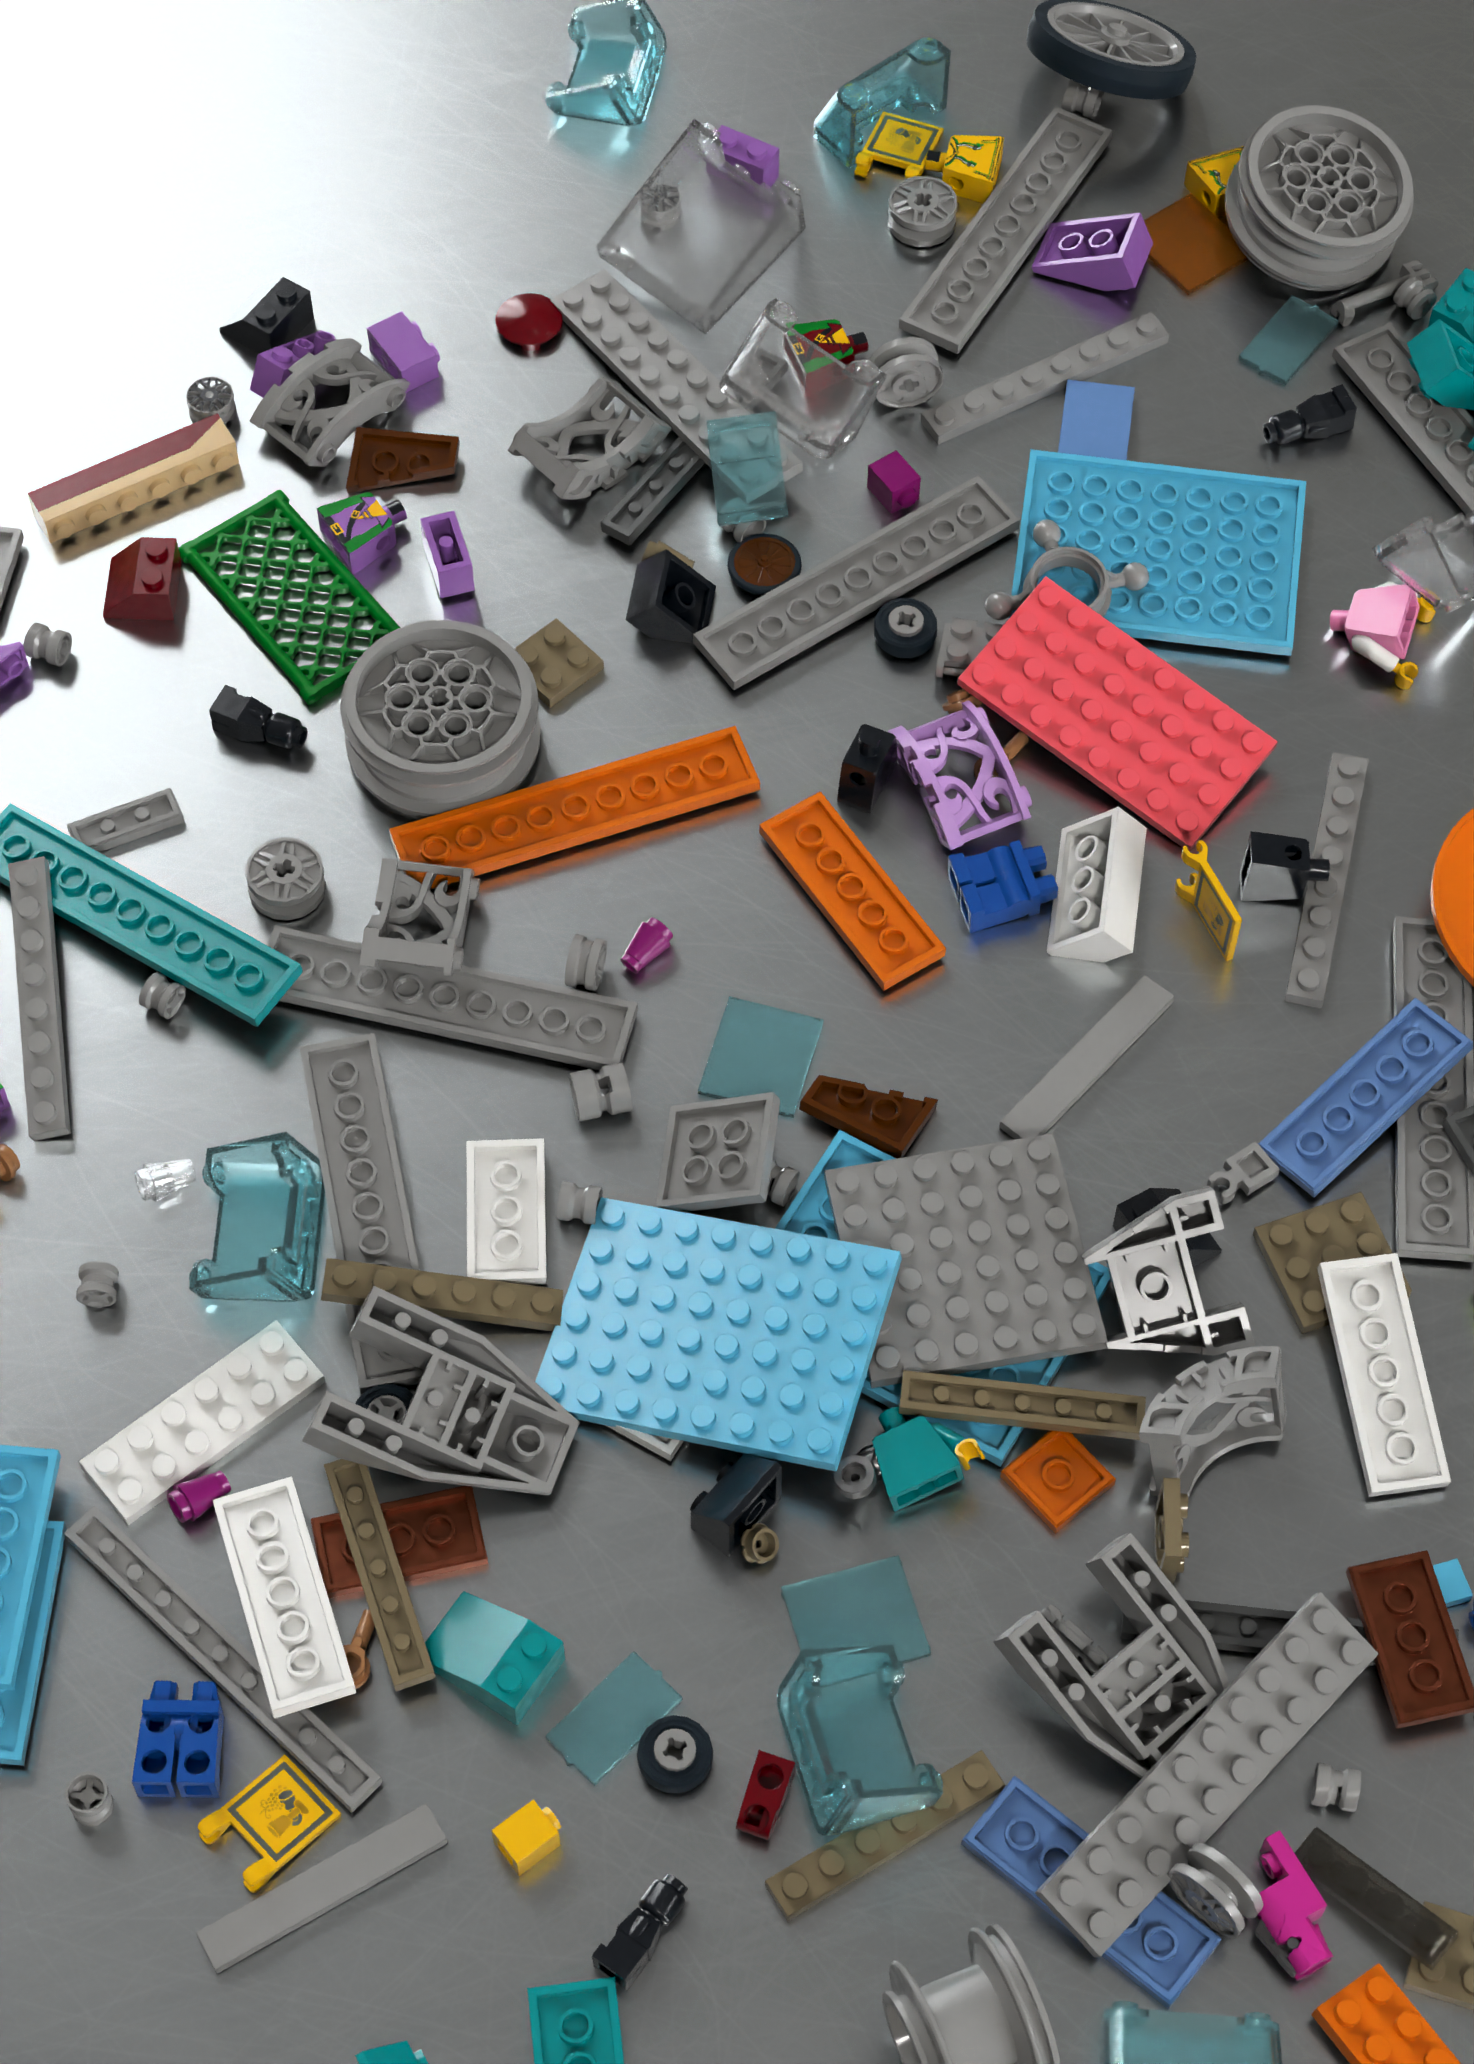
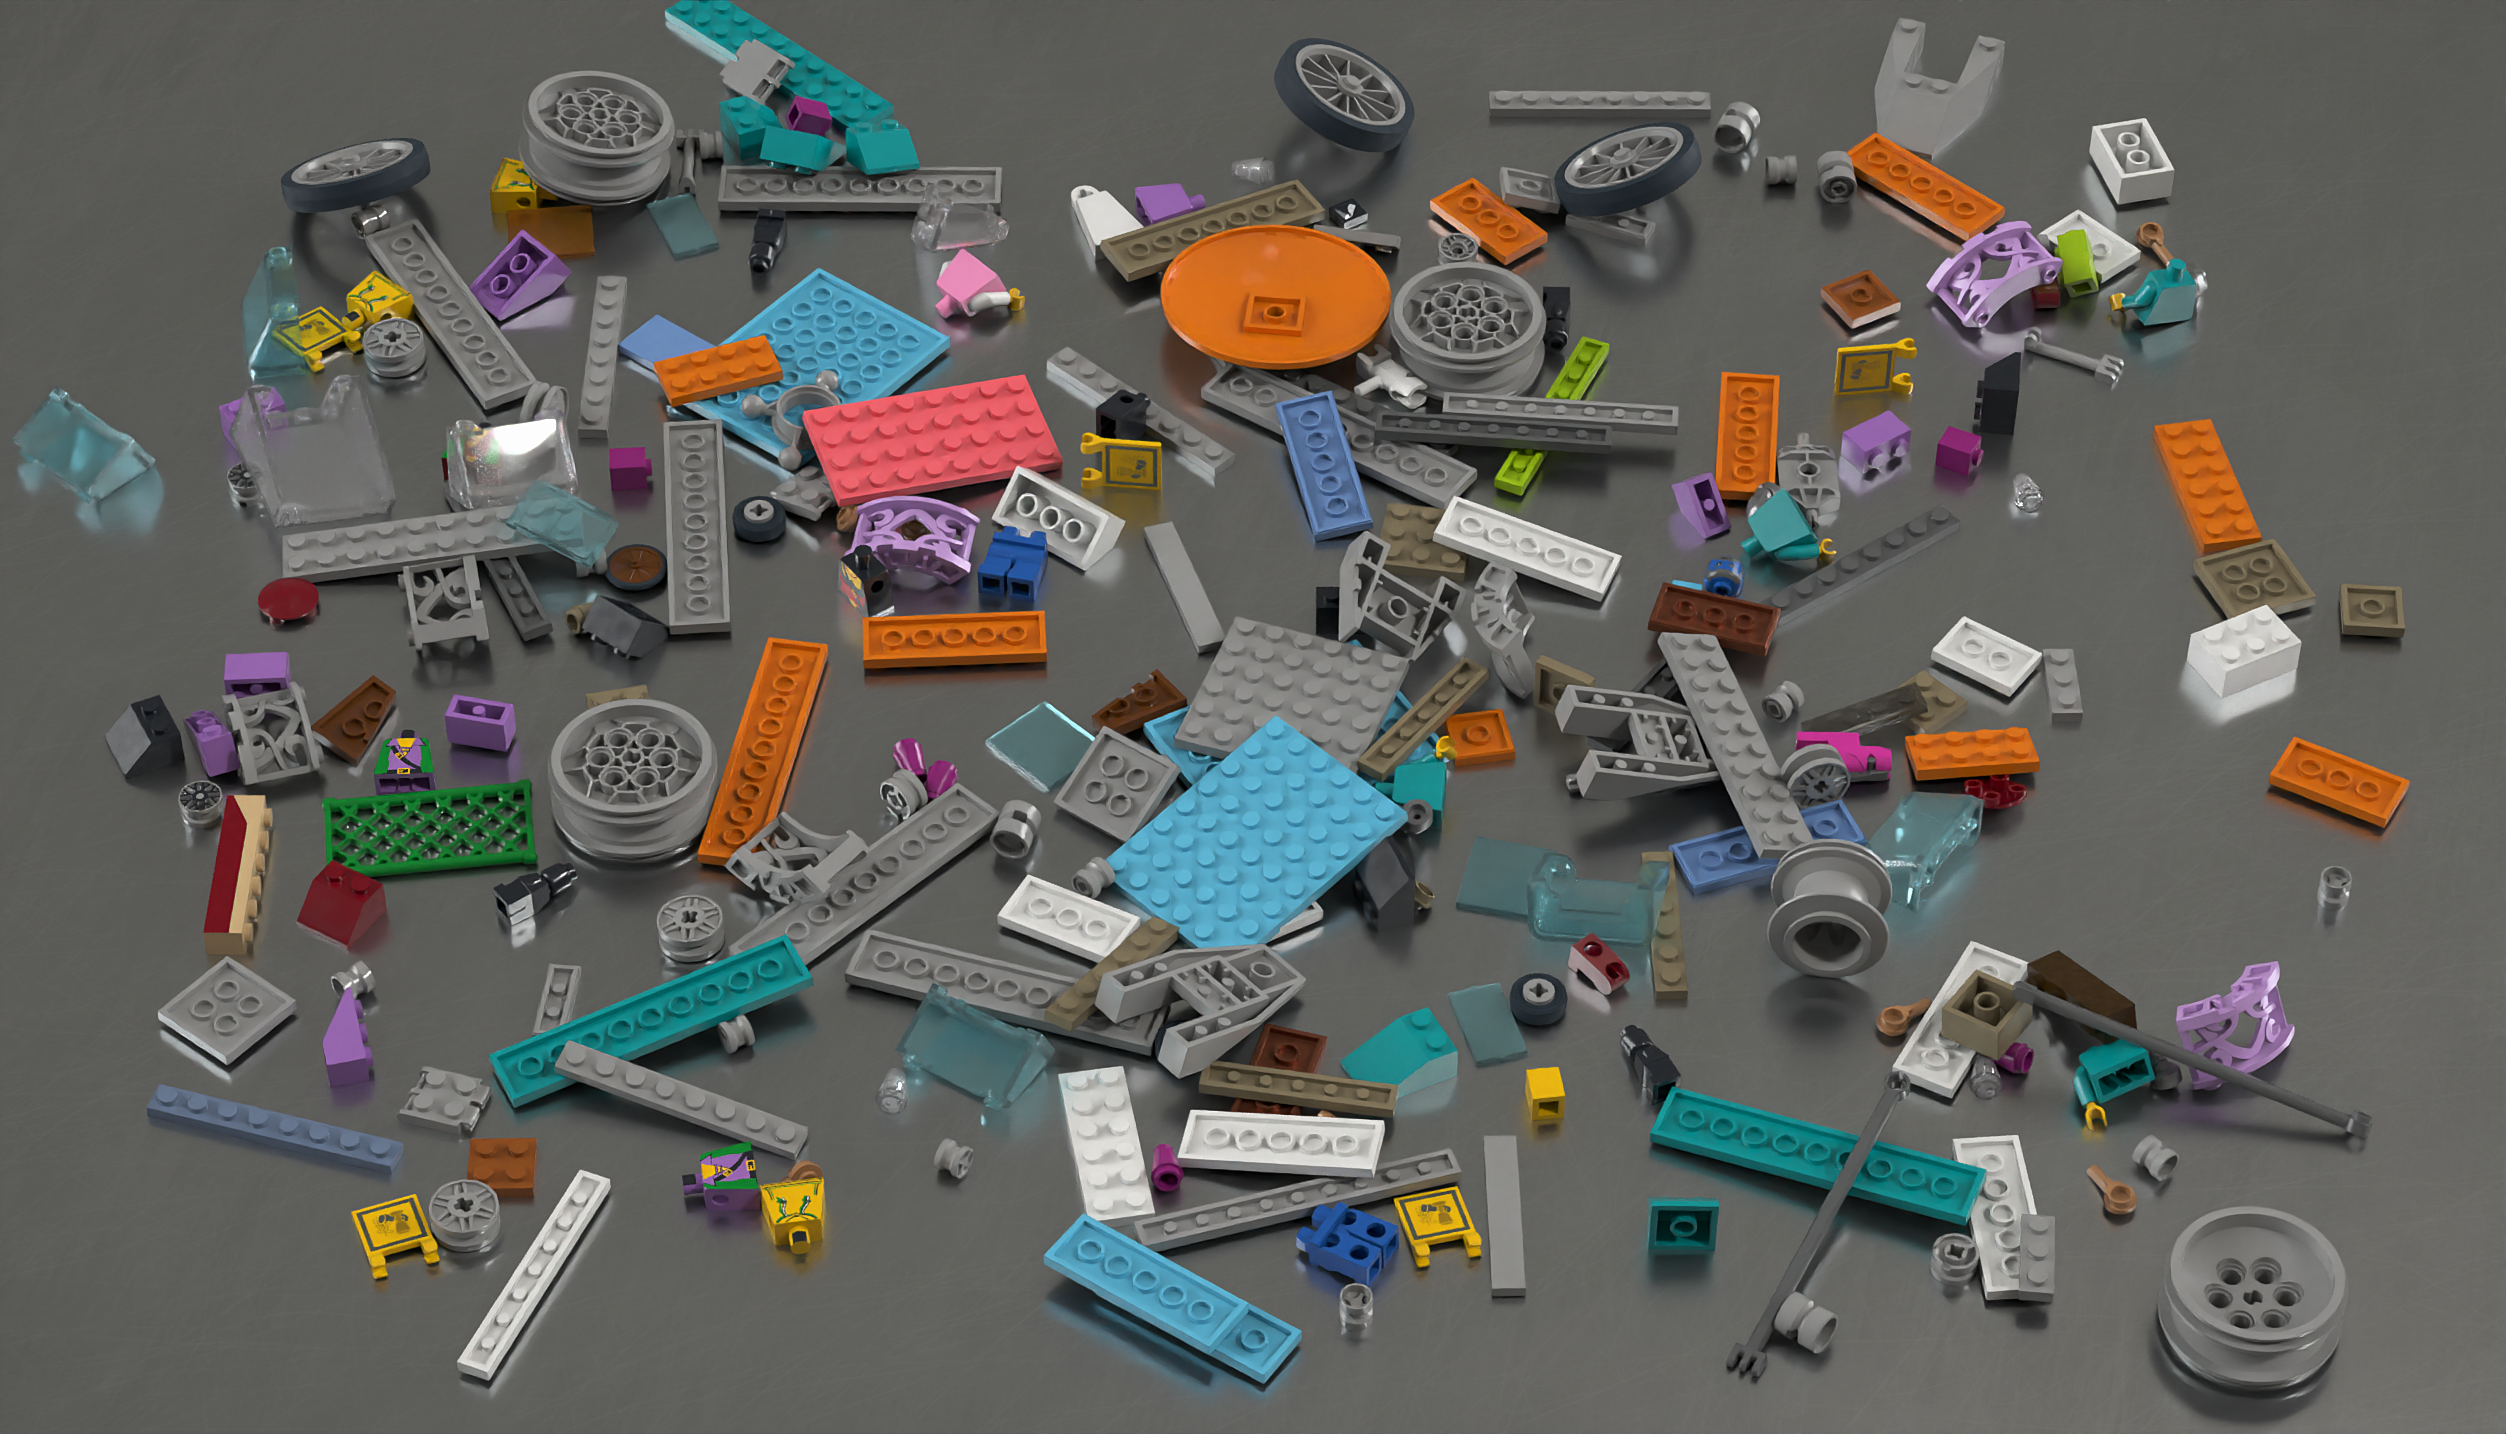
camera: 60 degrees left, 15 degrees down
light grey plate [1207,1141,1280,1204] -> none
none -> orange plate [654,335,783,407]
none -> magenta cone [925,760,958,805]

